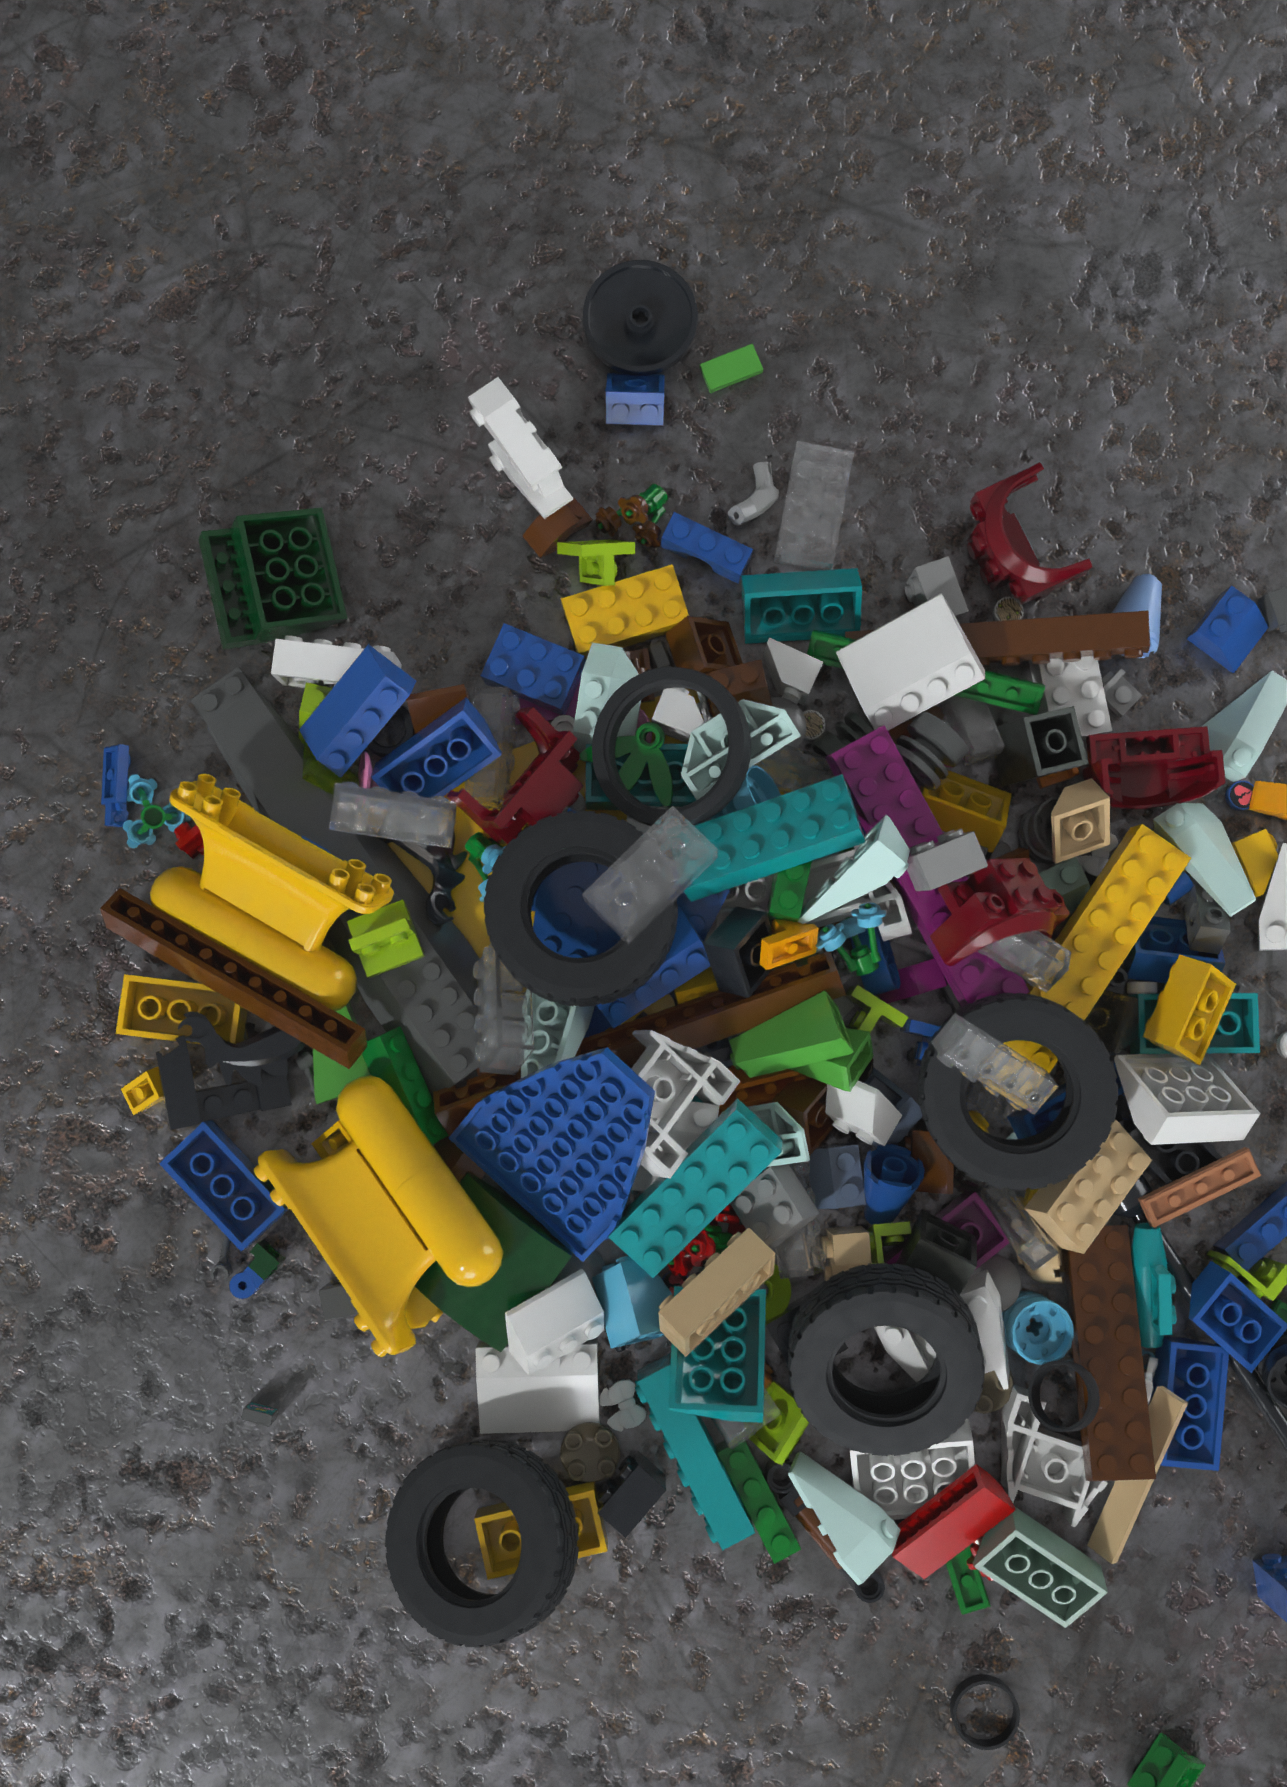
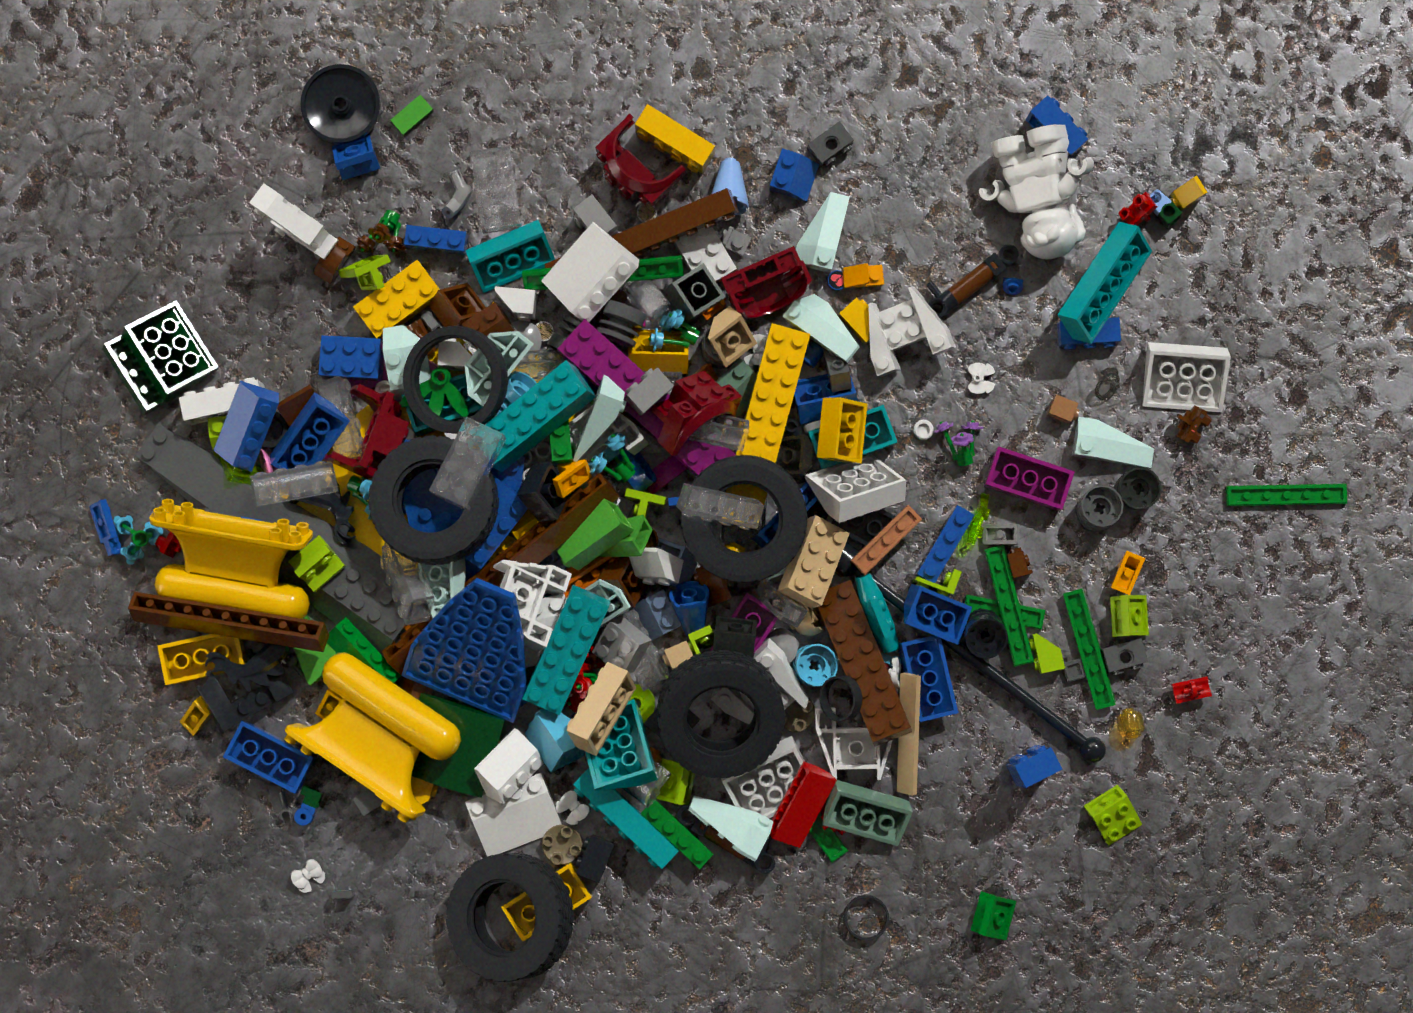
camera: 20 degrees left, 0 degrees up
none -> white piece [290,859,325,893]
none -> yellow brick [635,104,715,174]
none -> plant [648,309,700,352]

